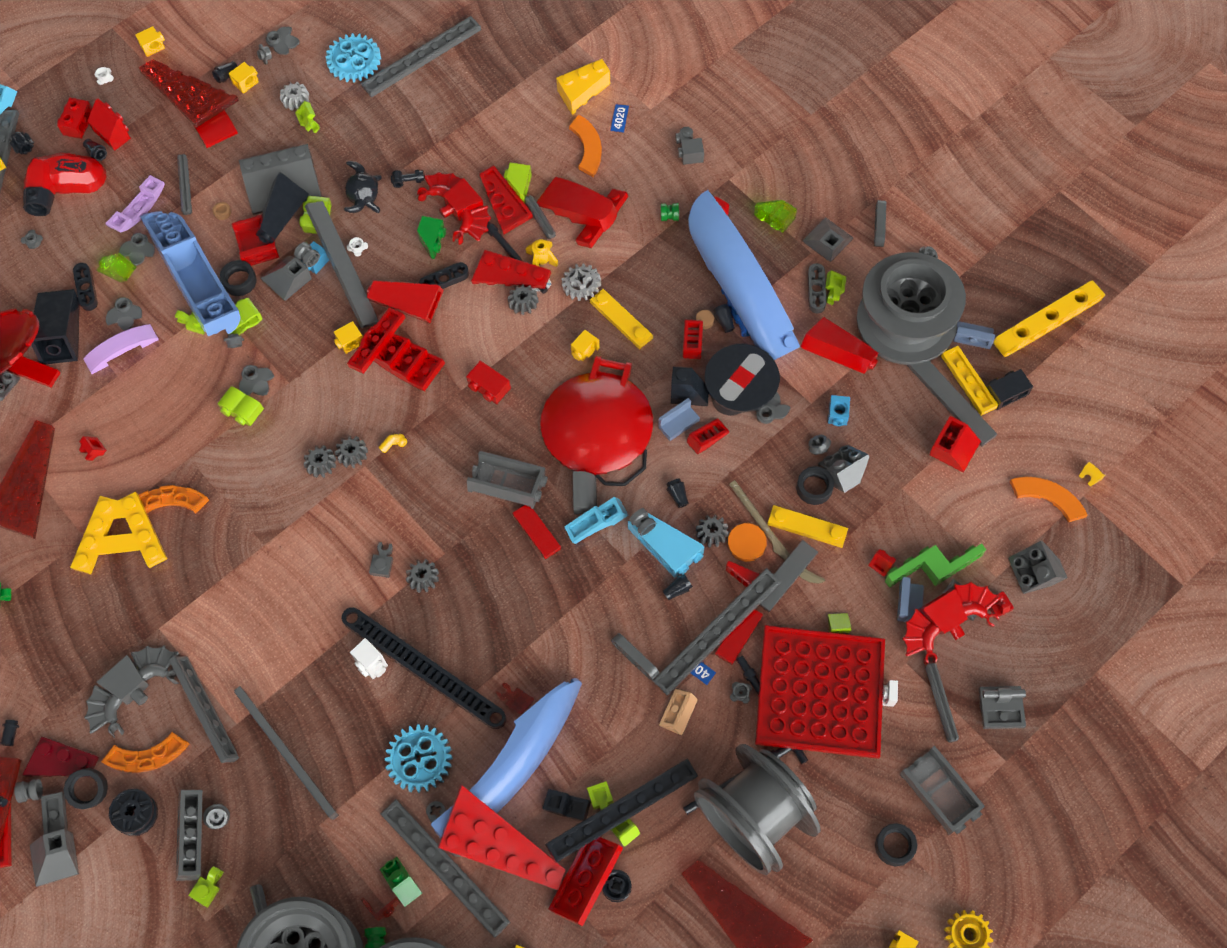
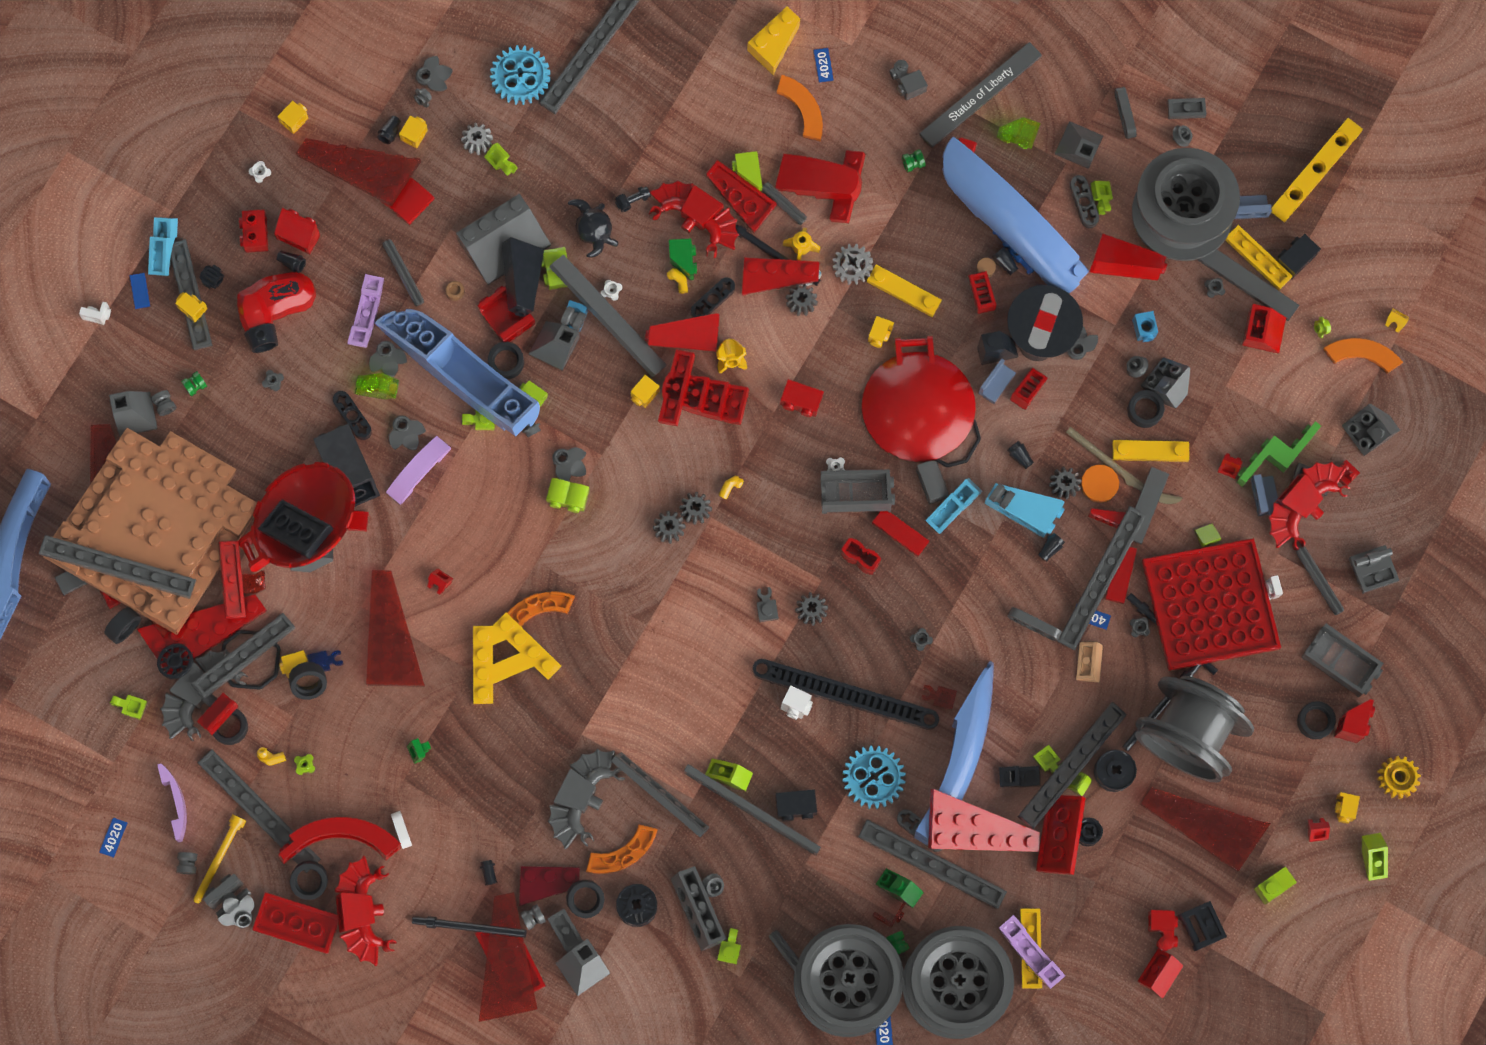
camera: 25 degrees left, 10 degrees up
none -> yellow arm [667,268,688,294]
none -> lime slope [705,758,753,791]
none -> yellow brick [716,338,747,373]
none -> black brick [775,789,817,822]
none -> white plate [826,457,845,471]
none -> red brick [841,538,881,575]
none -> dark grey plate [910,628,933,651]
none -> dark grey tile [920,42,1042,148]
none -> black wheel [1093,749,1137,792]
none -> dark grey plate [1167,98,1206,119]
none -> dark grey plate [1204,278,1225,298]
none -> lime plate [1314,317,1331,338]
none -> red slope [1334,699,1375,743]

